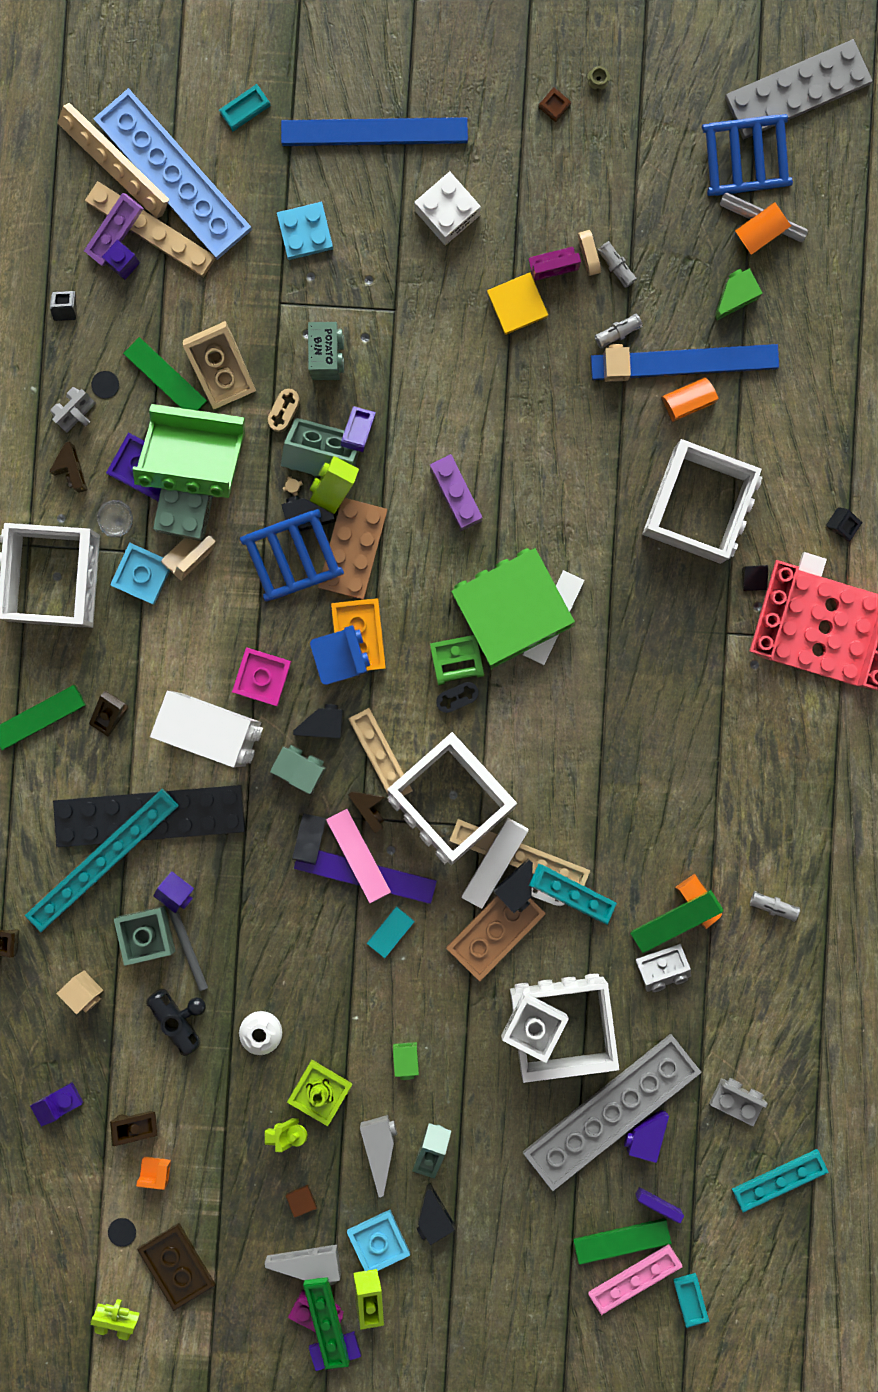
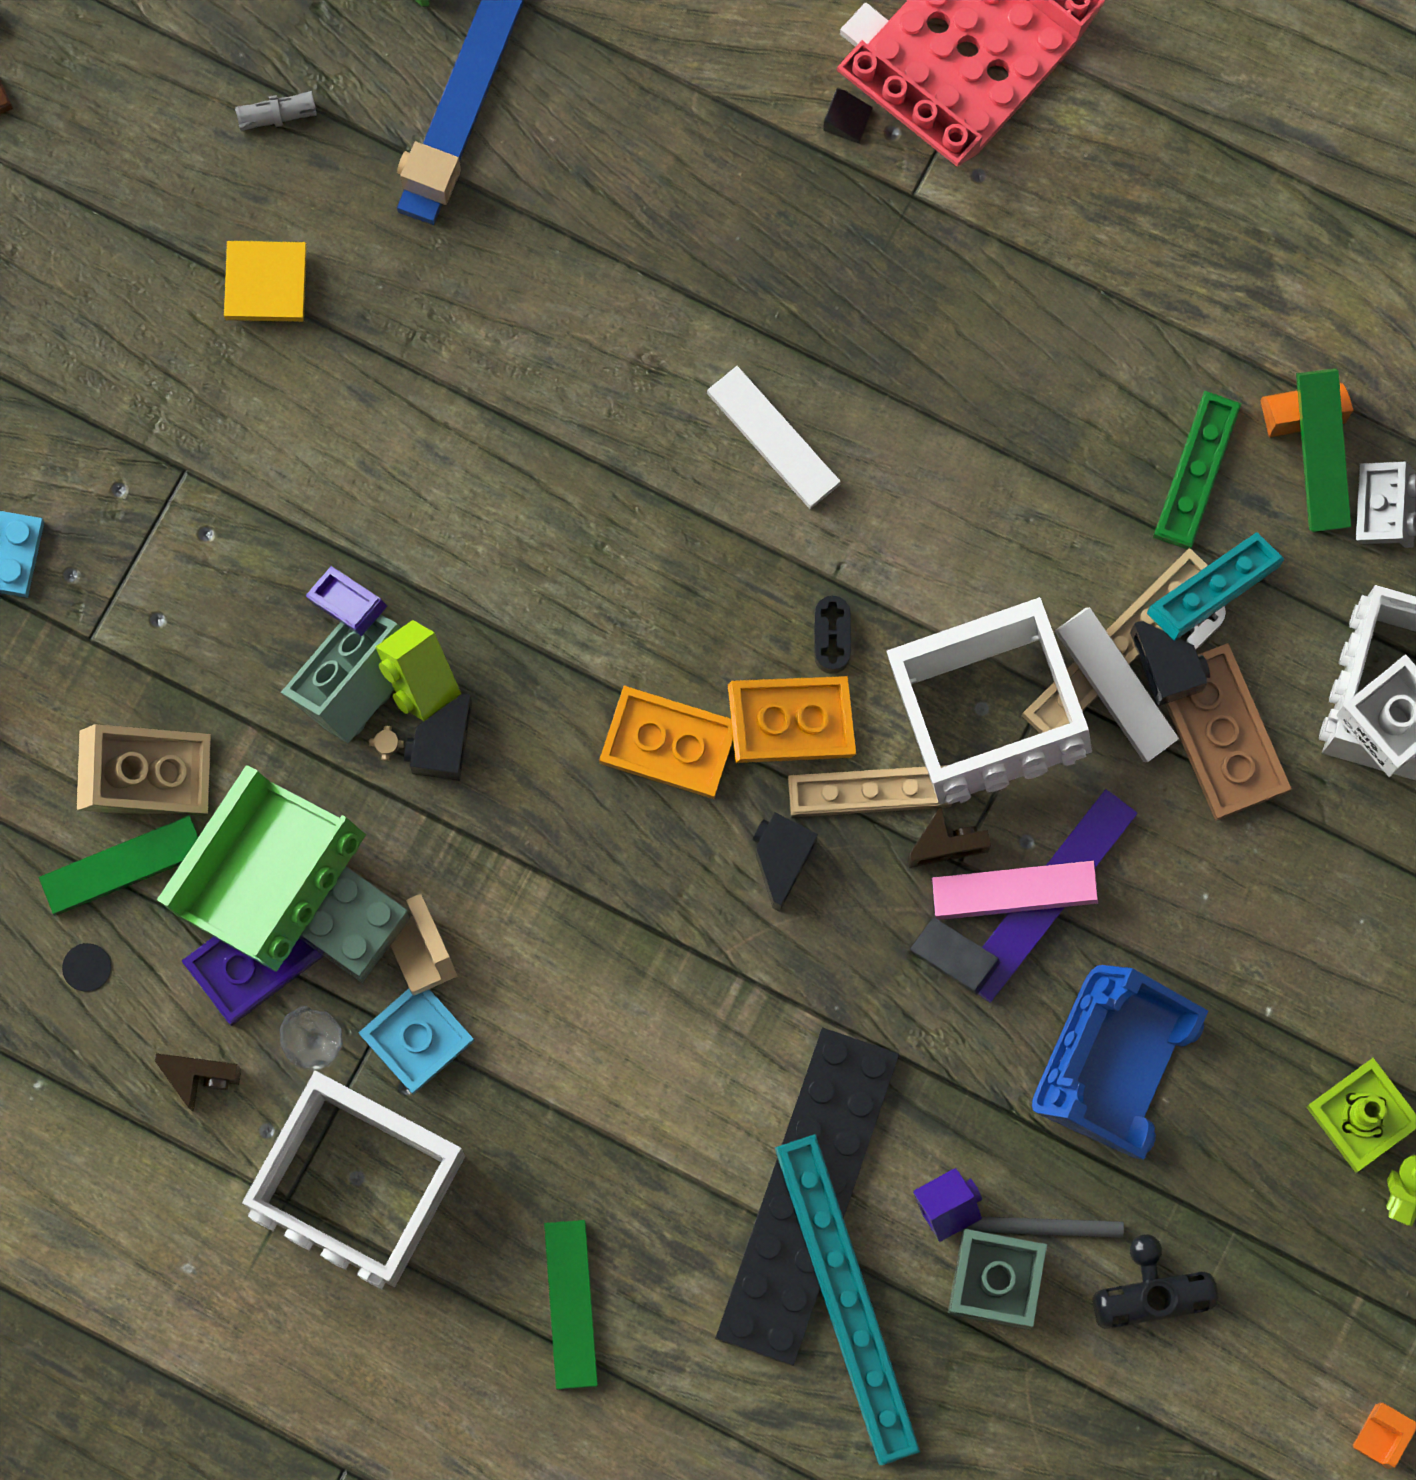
camera: 70 degrees left, 10 degrees down
light grey hips [50,387,96,433] -> none
tan brick [56,970,104,1014] -> none
dark brown slope [89,690,128,737] -> none
dark brown slope [110,1111,158,1147] -> none
white window [150,690,263,767] -> none
dark pink plate [232,647,292,706] -> none
white piece [239,1011,282,1055] -> none
blue bar [240,509,344,602] -> none
tan beam [268,389,300,433] -> none
sand green brick [270,745,327,794] -> none
sand green brick [308,322,344,380] -> none
blue bracket [310,625,371,685] -> none
medium nougat plate [318,498,388,600] -> none
teal tile [367,906,415,958] -> none
bright green brick [393,1042,419,1080] -> none
white brick [414,171,481,245] -> none
medium lavender brick [430,454,483,531] -> none
bright green plate [430,635,484,685] -> none
bright green panel [451,548,575,669] -> none
magenta bracket [528,247,581,281] -> none
tan beam [578,230,601,276] -> none
light grey pin [594,314,643,349] -> none
white window [642,439,762,564] -> none
orange brick [661,378,719,422] -> none
light grey pin [750,891,800,922] -> none
none -> light orange plate [728,676,856,763]
none -> blue windscreen [1032,965,1208,1160]
none -> green tile [1153,390,1242,550]

